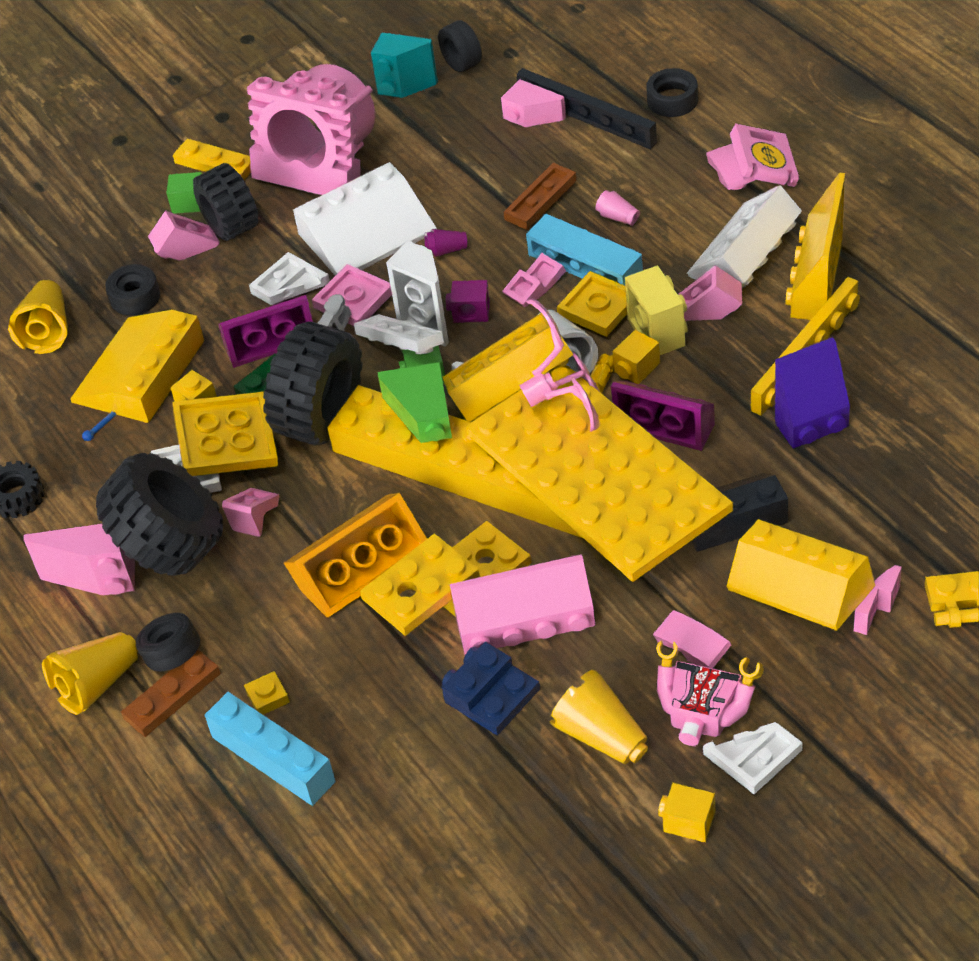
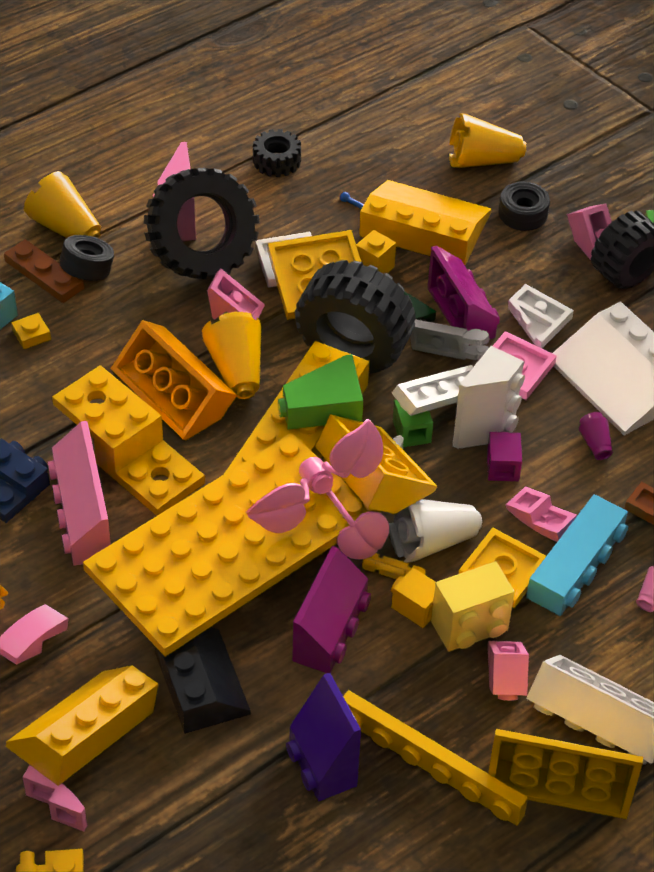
camera: 80 degrees right, 0 degrees up
none -> yellow cone [202,312,261,399]

